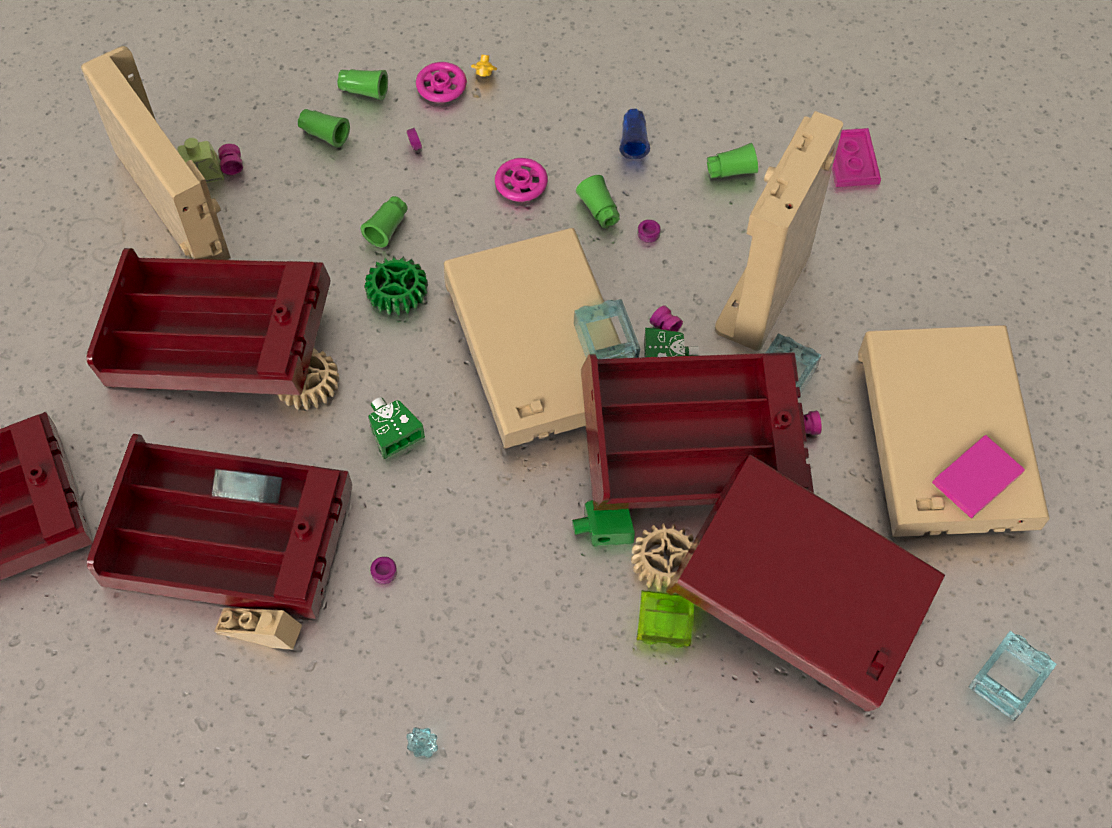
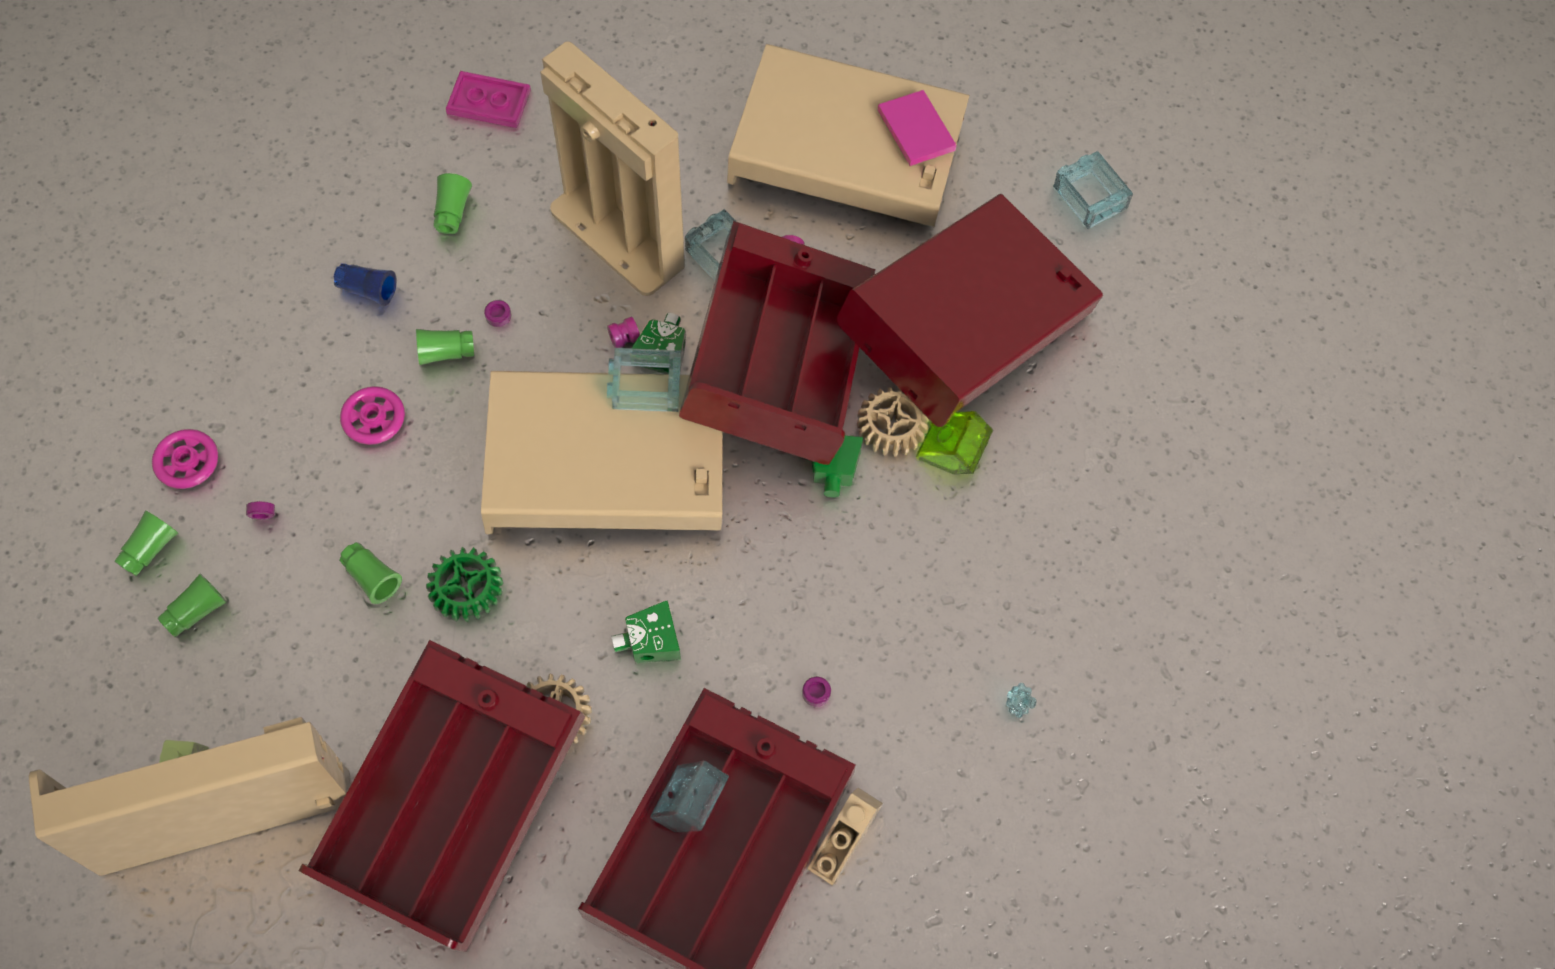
camera: 75 degrees left, 5 degrees up
dark pink wheel [218,143,243,175] -> none
yellow plant [471,55,497,77] -> none

